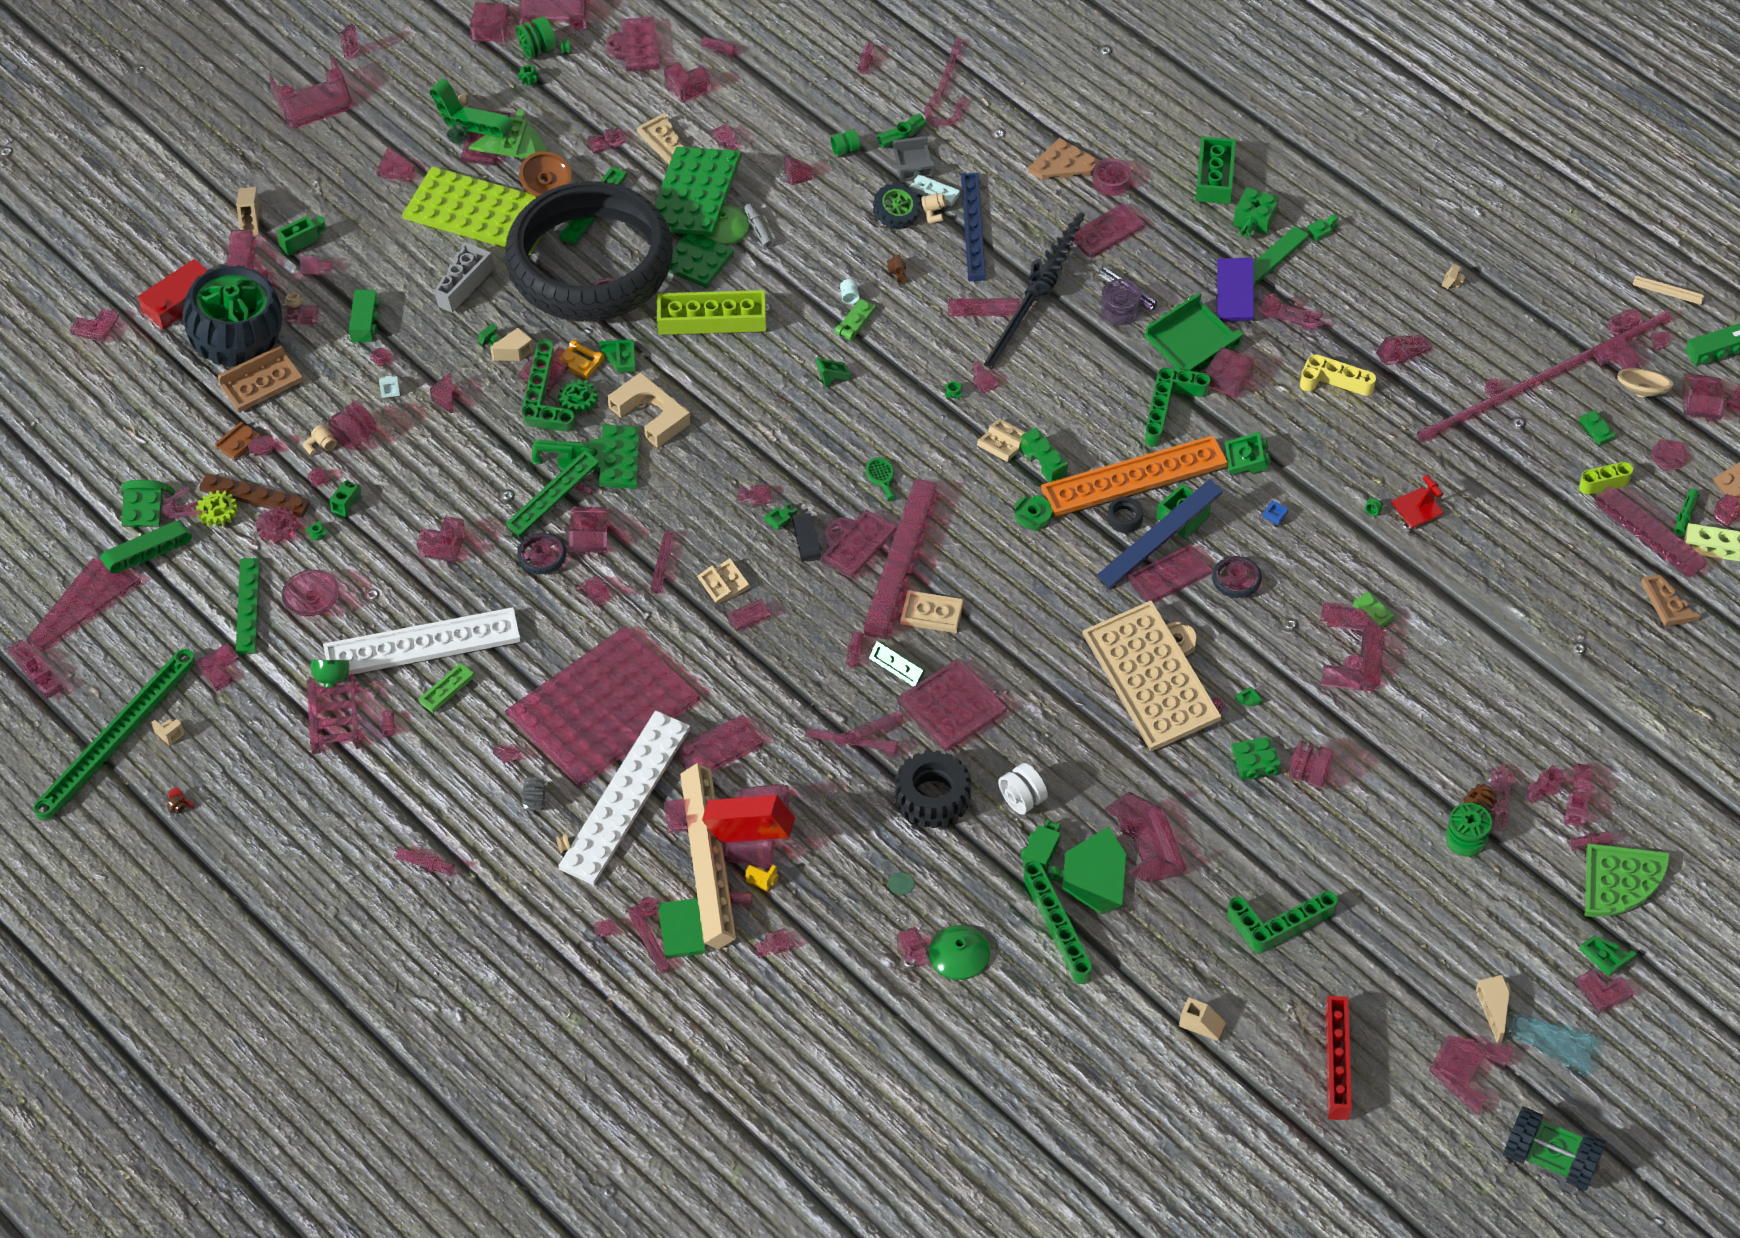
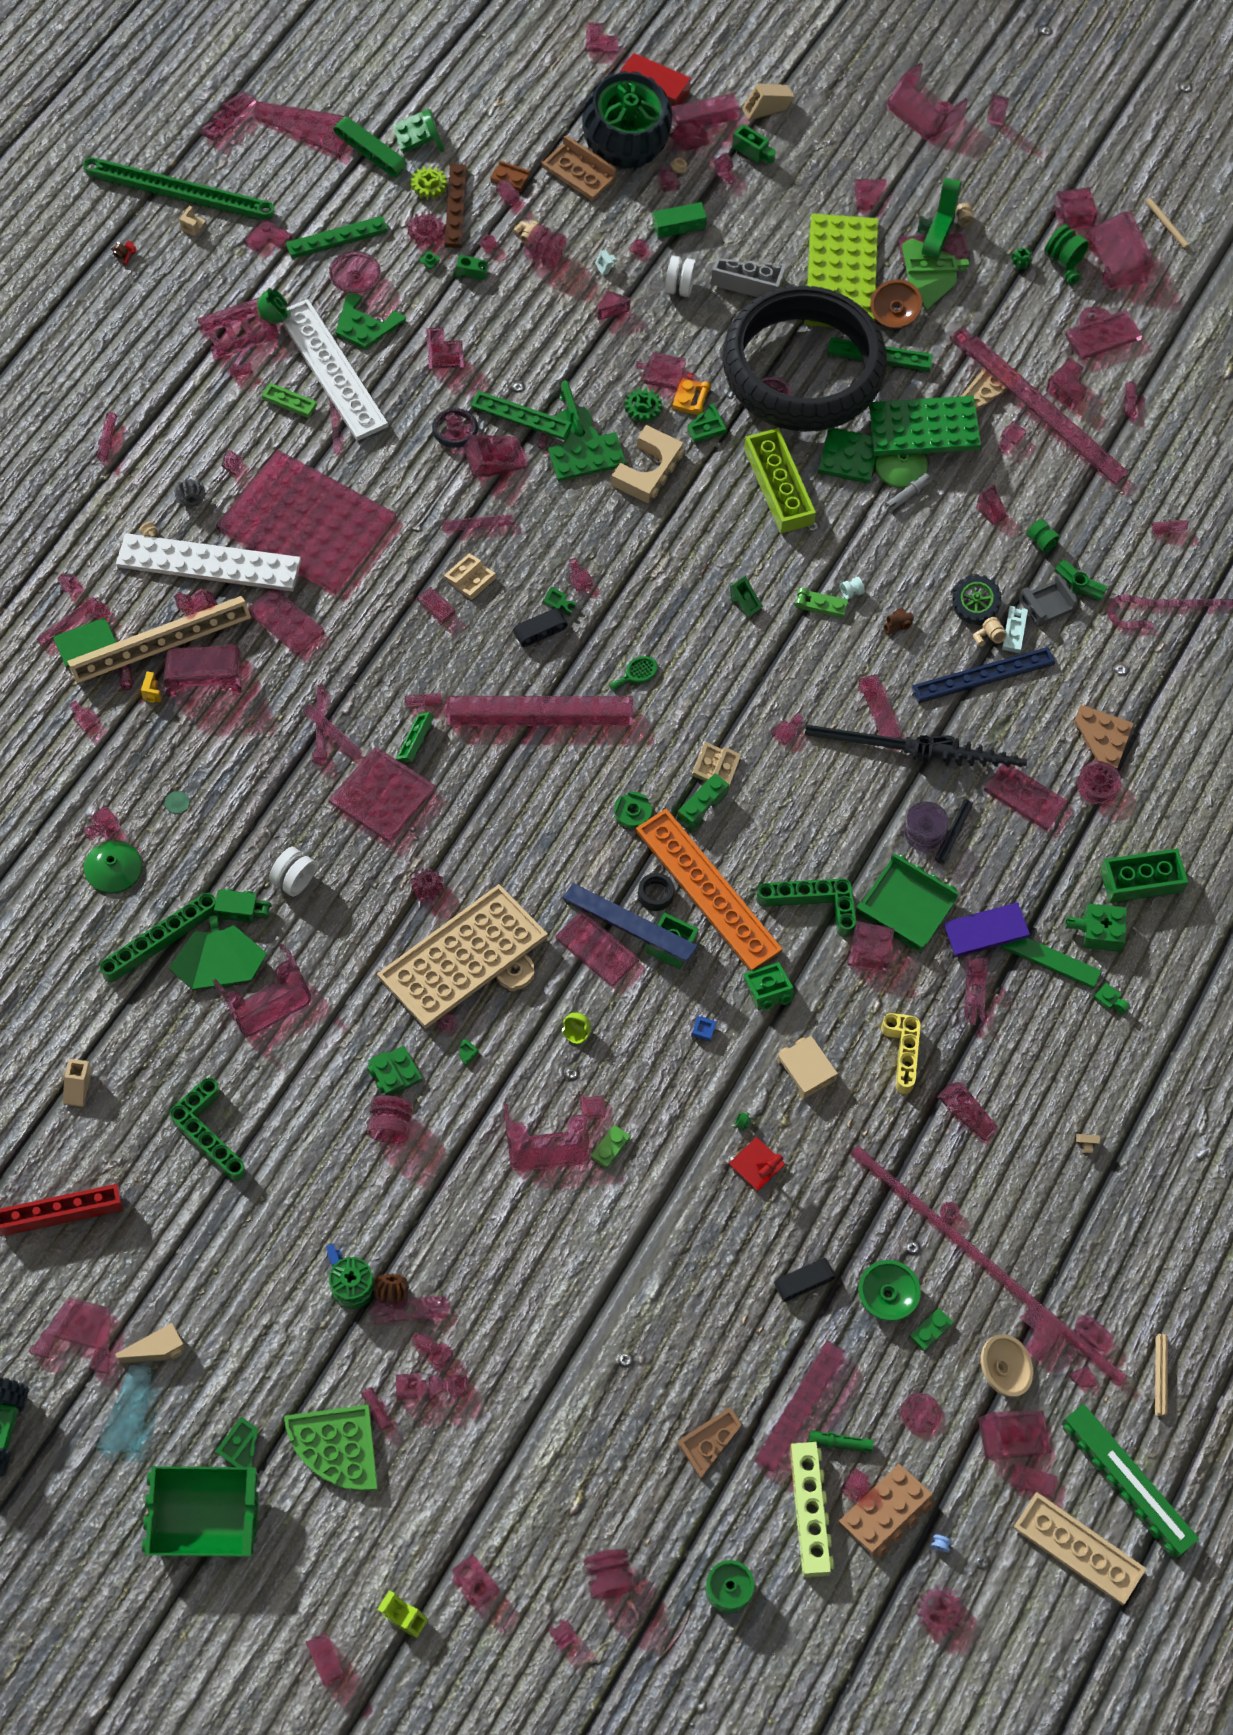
camera: 70 degrees right, 10 degrees up
clear pink plant [162,486,202,519] -> none
green tile [477,323,500,346] -> none
tan slope [490,328,533,361] -> none
green beam [522,339,575,432] -> none
clear pink bracket [576,576,610,607] -> none
red brick [702,795,795,843] -> none
clear pink plate [821,509,897,579] -> none
black tyre [895,750,971,828] -> none
tan tile [900,590,964,633] -> none
green plate [945,381,963,398] -> none
clear pink wheel [1212,556,1262,598] -> none
clear pink plate [1575,969,1634,1014] -> none
lime beam [1579,462,1633,494] -> none
none -> green cylinder [142,1466,258,1557]
none -> blue plate [326,1243,343,1267]
none -> clear pink bar [329,398,341,453]
none -> green wing [336,290,406,350]
none -> clear pink gear [411,868,444,901]
none -> lime hair [562,1013,592,1044]
none -> white wheel [665,255,696,297]
none -> black beam [774,1258,836,1302]
none -> tan panel [777,1036,838,1100]
none -> green dish [858,1260,921,1321]
none -> clear pink plate [964,336,1129,485]

